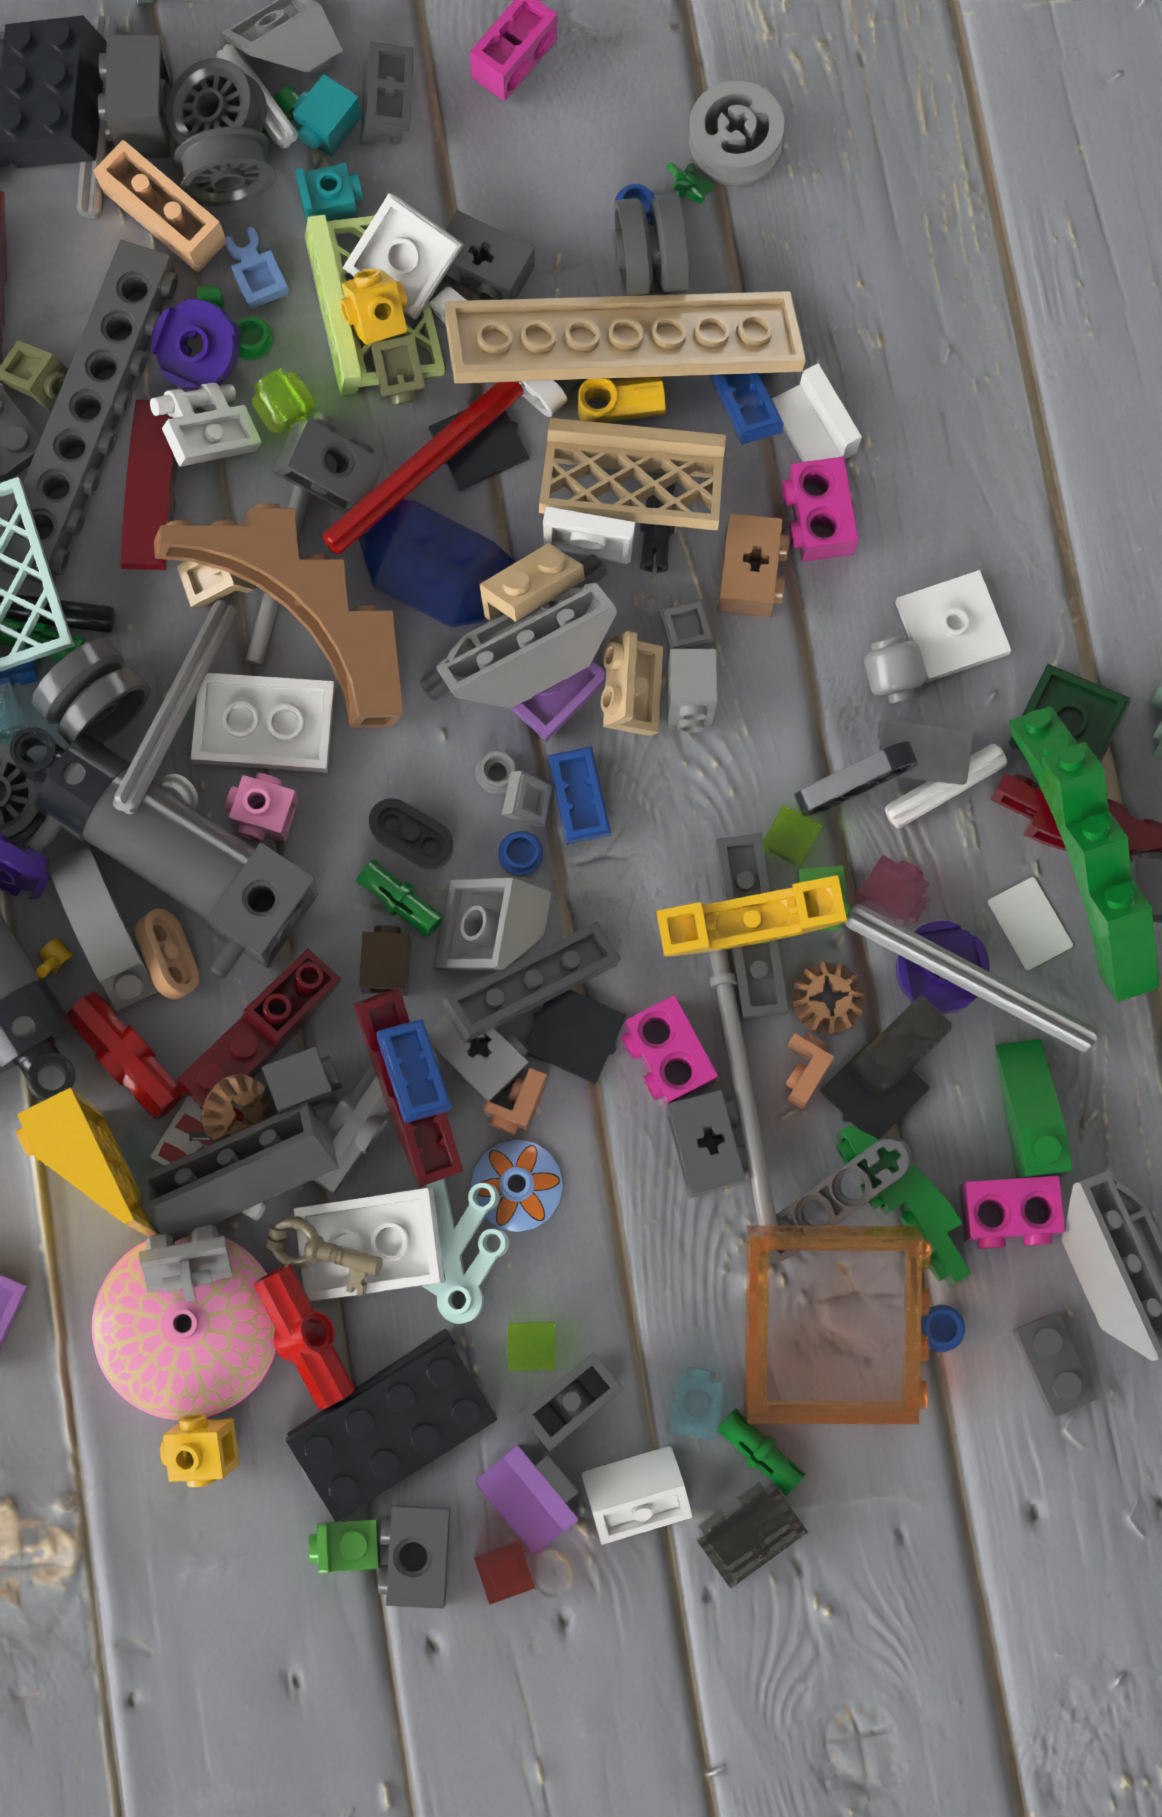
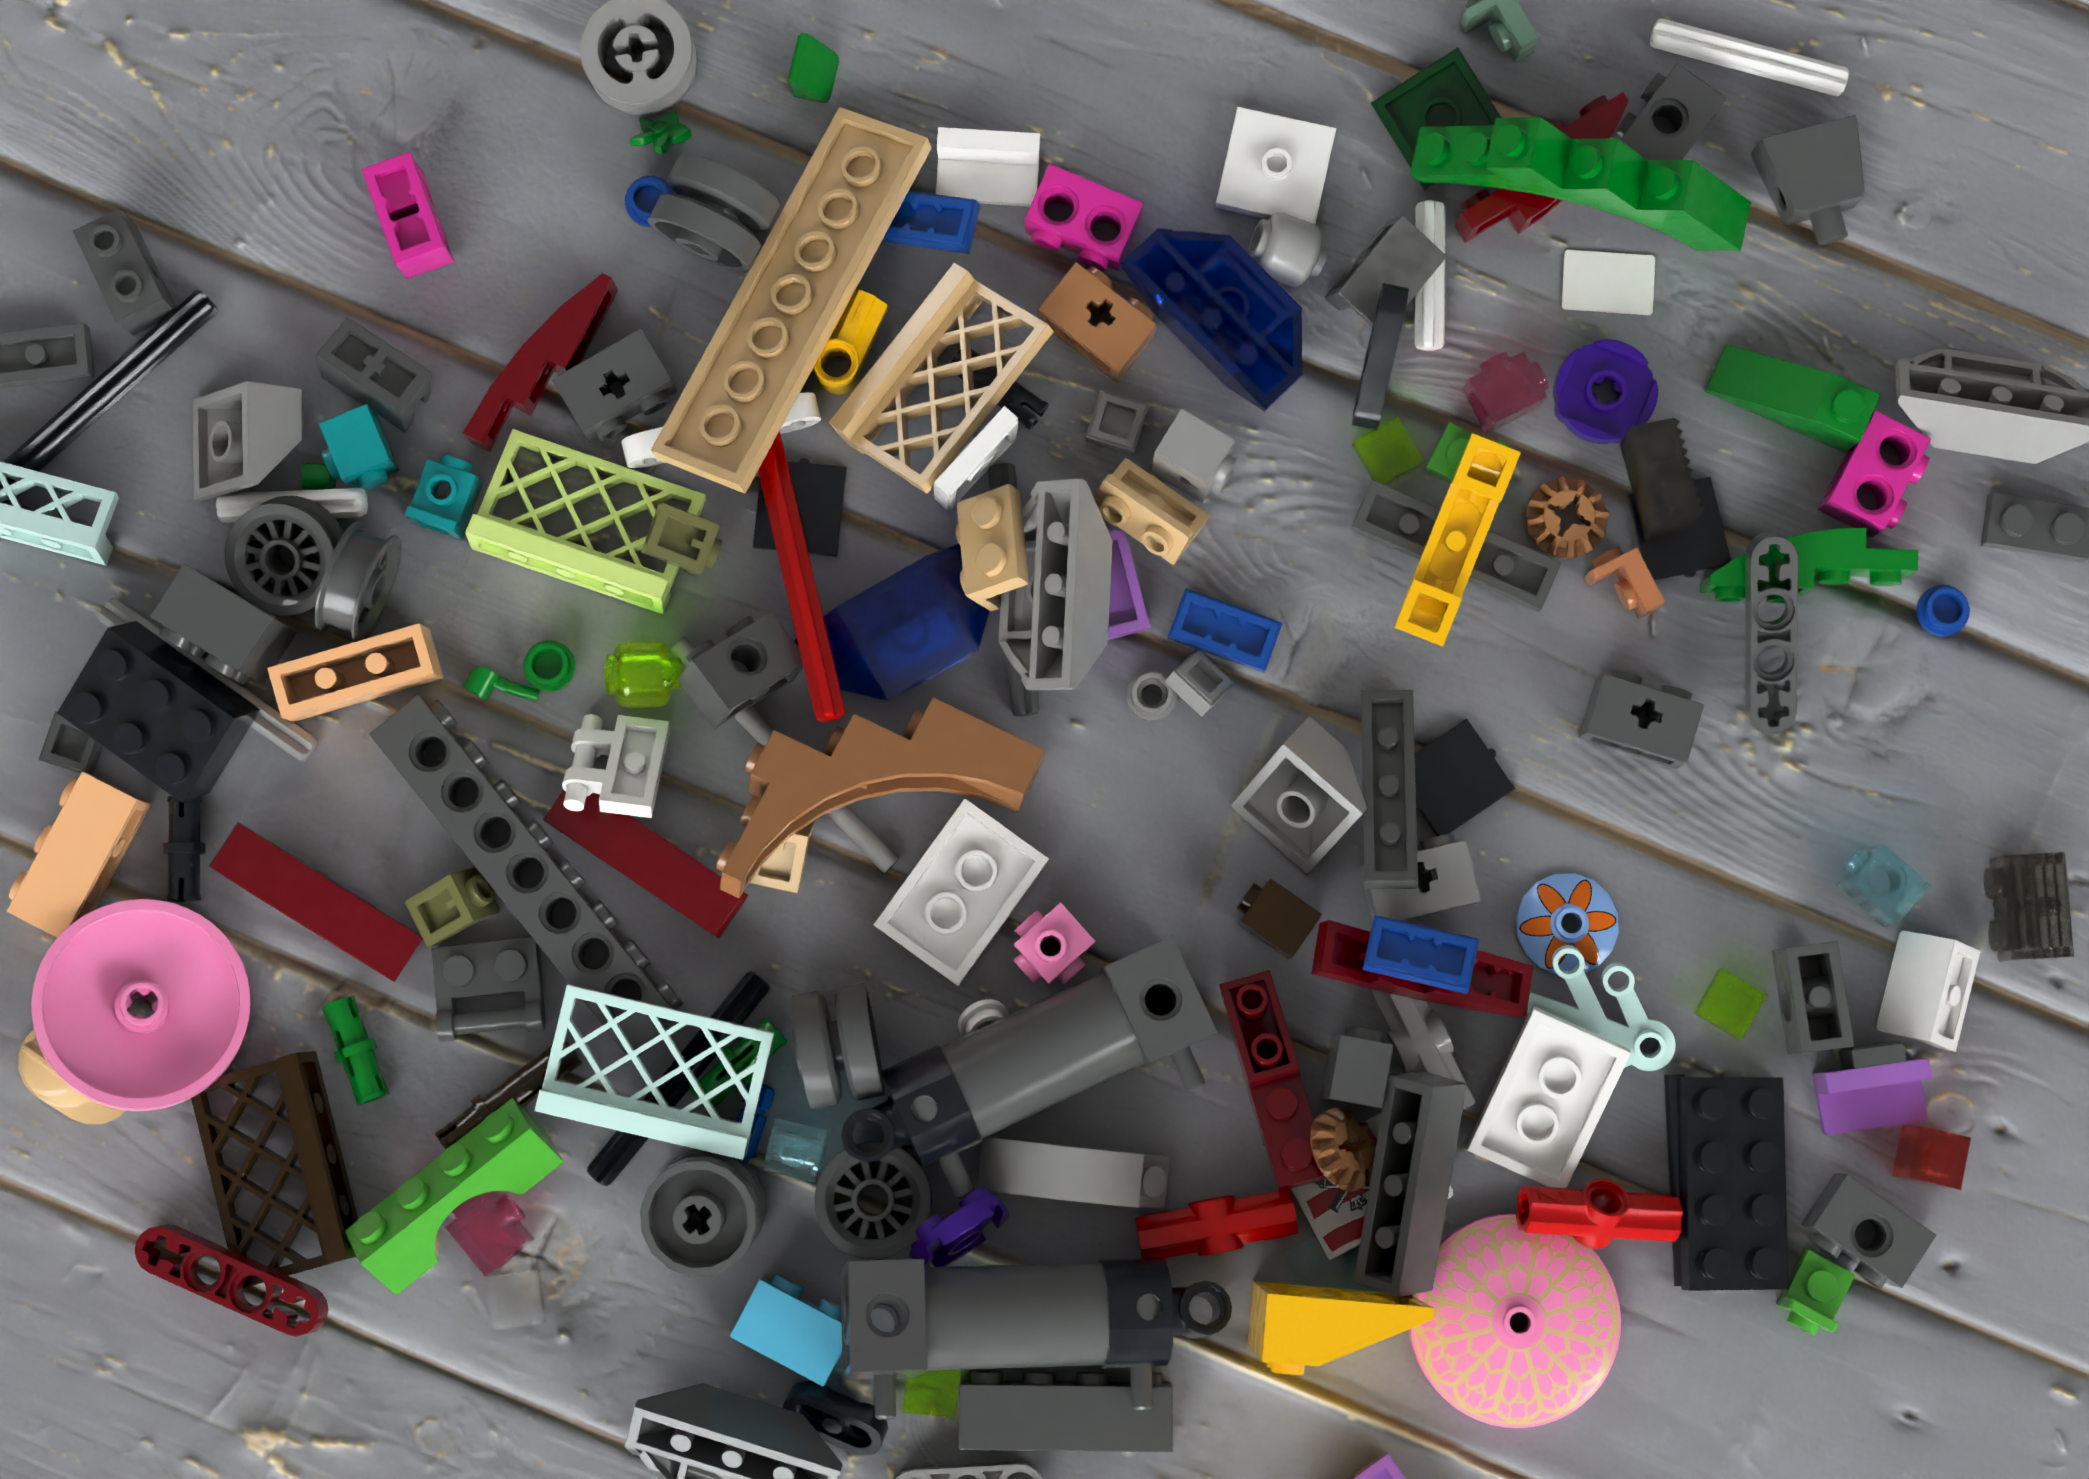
camera: 55 degrees left, 5 degrees up
yellow hand [36,938,74,978] -> none
light grey axle [113,600,237,815] -> none
light nougat plate [135,908,199,1000] -> none
light grey hips [139,1224,232,1302] -> none
dark purple plate [151,299,241,390] -> none
yellow brick [160,1413,240,1487] -> none
medium blue plate [226,227,289,311] -> none
dark tan piece [266,1216,383,1296] -> none
yellow brick [340,268,408,345] -> none
white plate [342,193,464,319] -> none
green pin [356,860,444,939] -> none
black plate [369,798,454,869] -> none
nougat bracket [483,1068,548,1135] -> none
blue plate [498,831,543,877] -> none
dark pink brick [621,995,718,1106] -> none
light grey bar [709,949,781,1248] -> none
green pin [716,1408,806,1496] -> none
clear orange window [744,1226,931,1424] -> none
light grey axle [845,904,1098,1052] -> none
none -> dark red slope [463,273,618,452]
none -> green slope [788,33,839,103]
none -> clear blue wedge [1121,228,1303,412]

